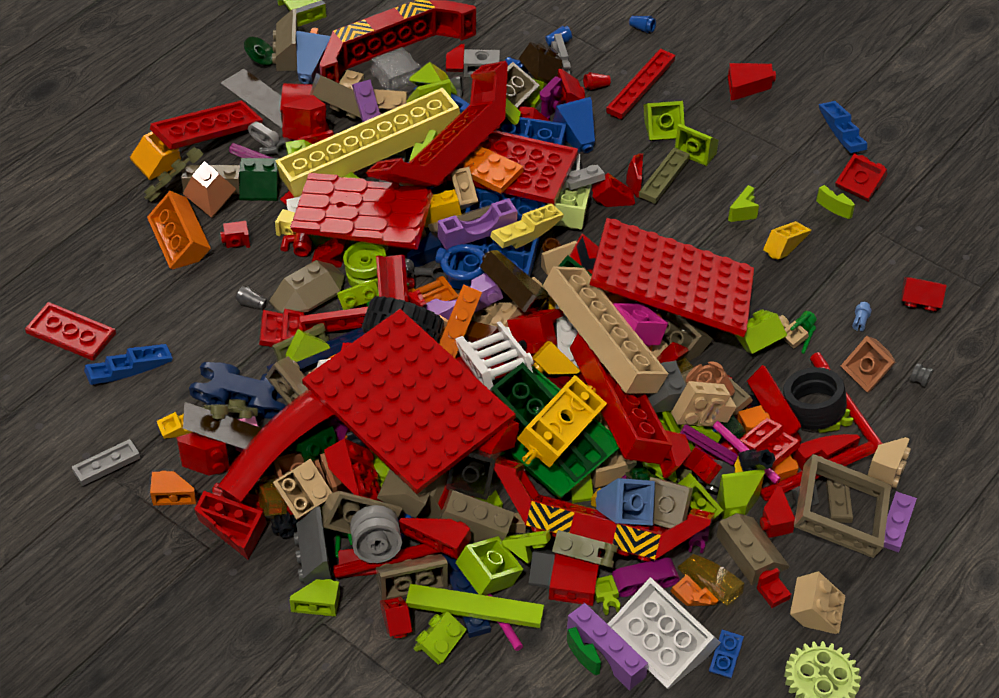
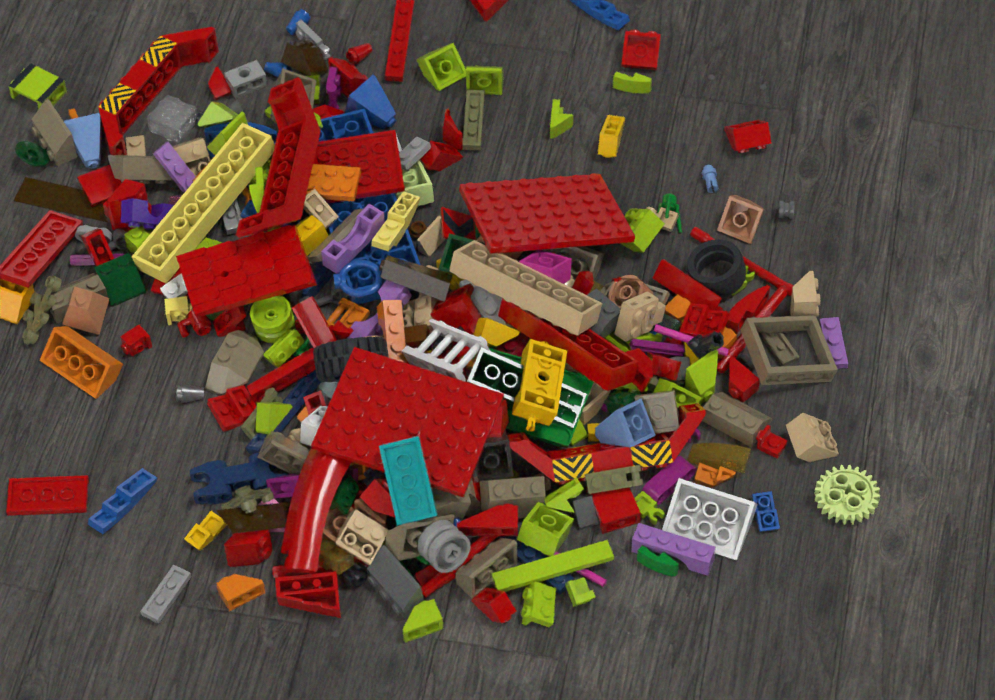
camera: 25 degrees left, 5 degrees up
none -> red slope [81,228,114,266]
none -> dark purple arch [121,199,174,230]
none -> magenta slope [266,473,300,499]
none -> teal plate [379,436,438,526]
none -> lime panel [565,578,596,607]

